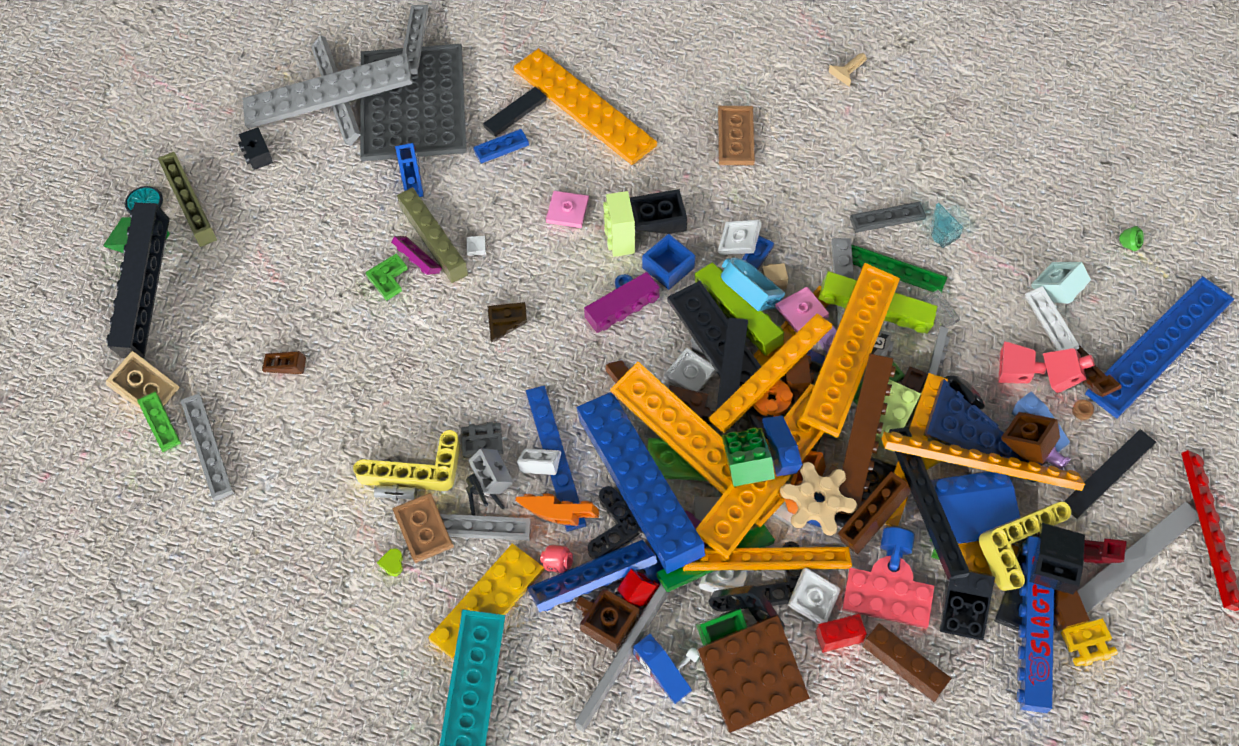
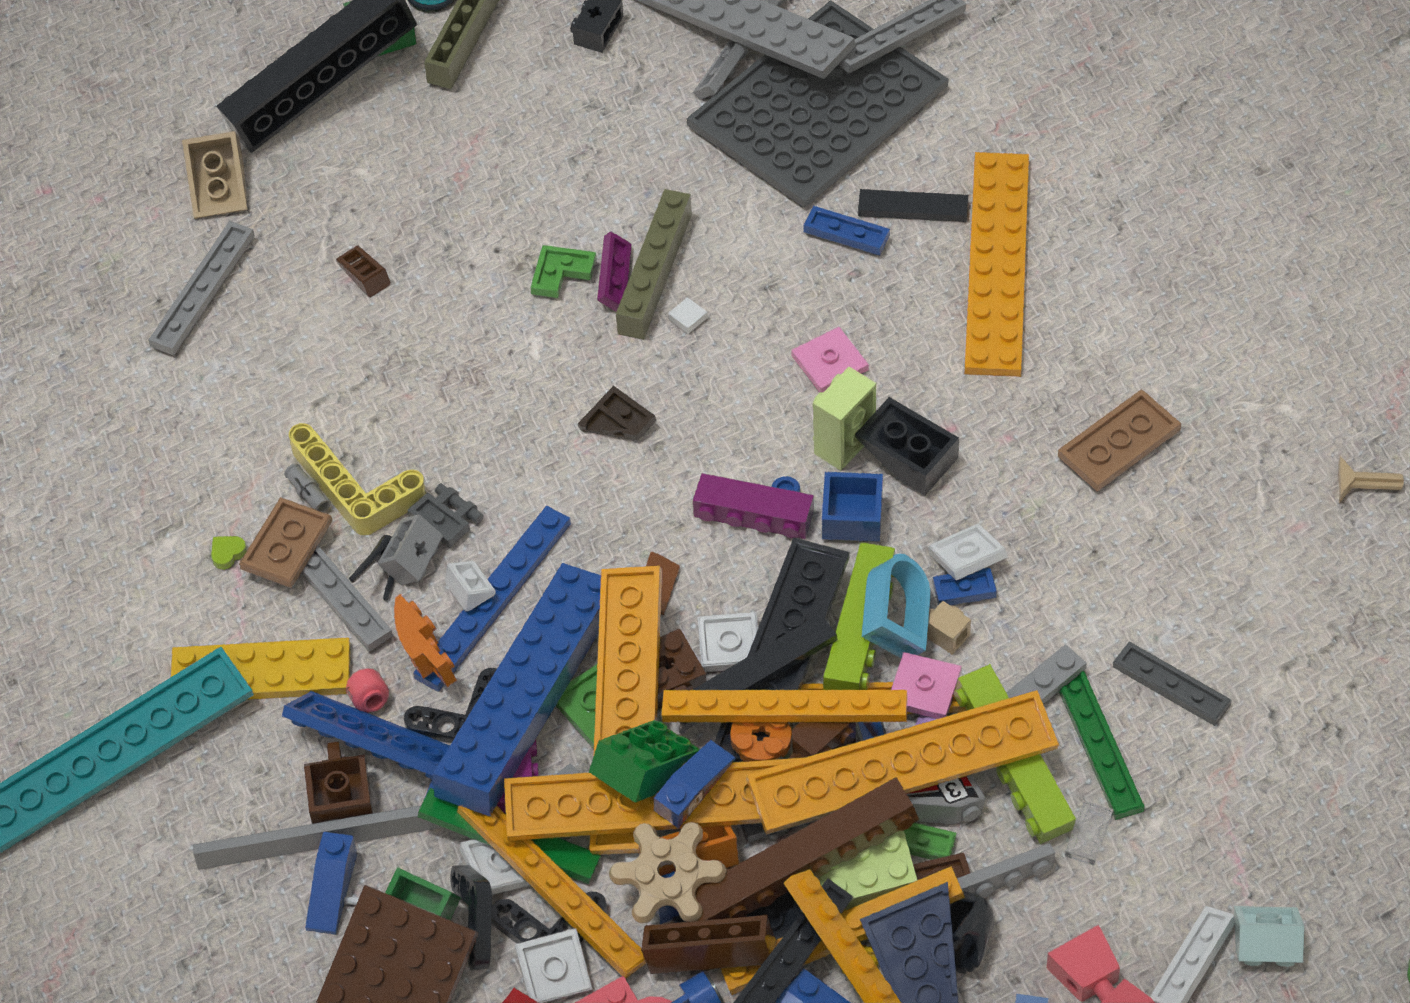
camera: 50 degrees right, 5 degrees down
bright green tile [137,391,181,452] -> none
blue slope [395,143,424,197] -> none
red brick [617,569,660,607] -> none
clear light blue slope [931,203,963,248] -> none

